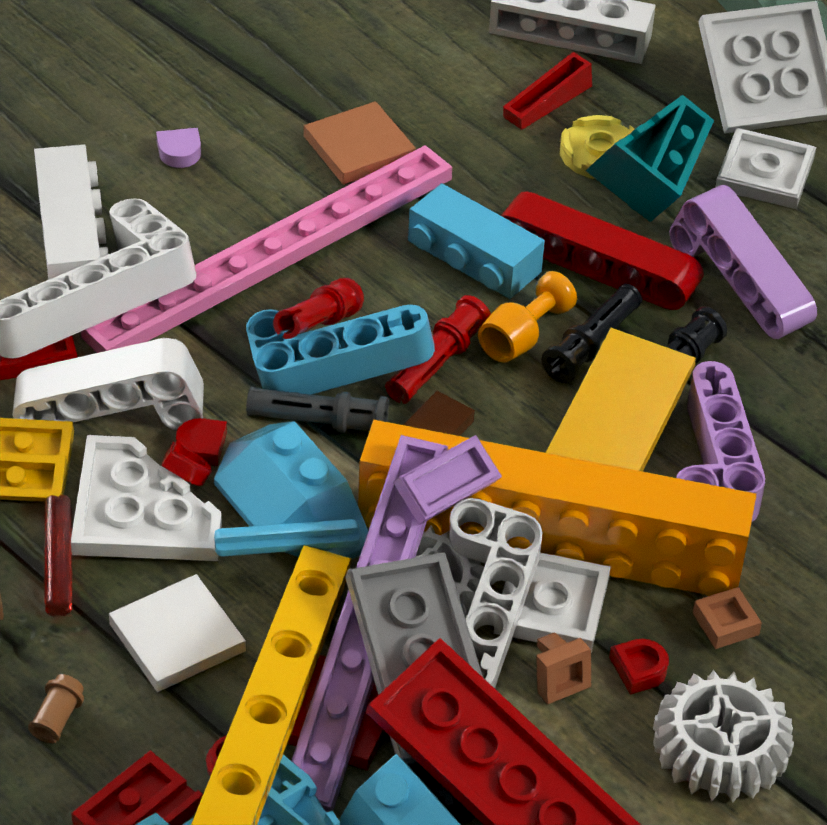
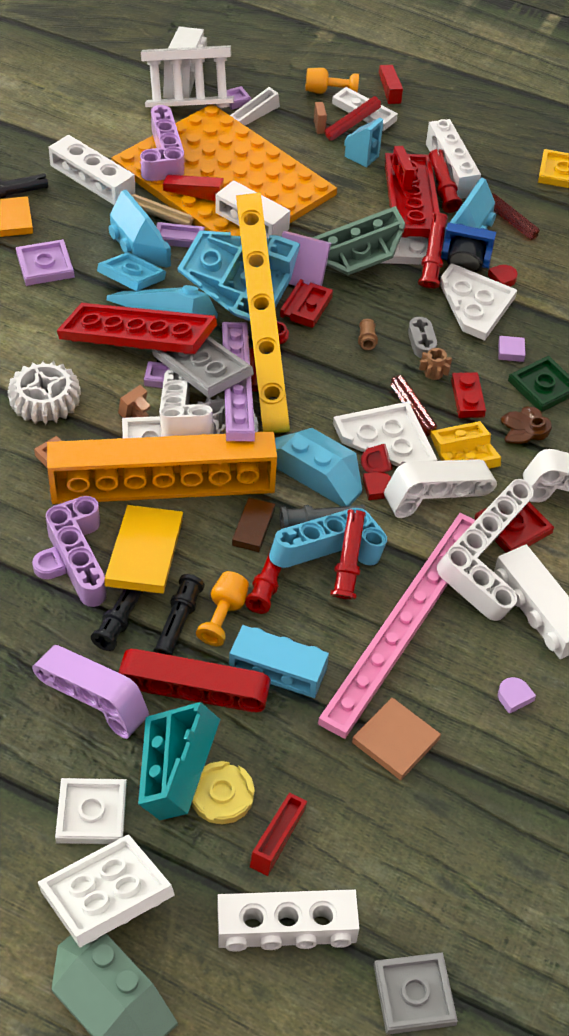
camera: 160 degrees right, 5 degrees up
white tile [109,574,246,693] -> none
medium azure axle [214,519,360,556] -> none
lavender tile [393,435,502,525] -> none
red tile [609,639,669,695] -> none
none -> lavender tile [32,546,67,579]

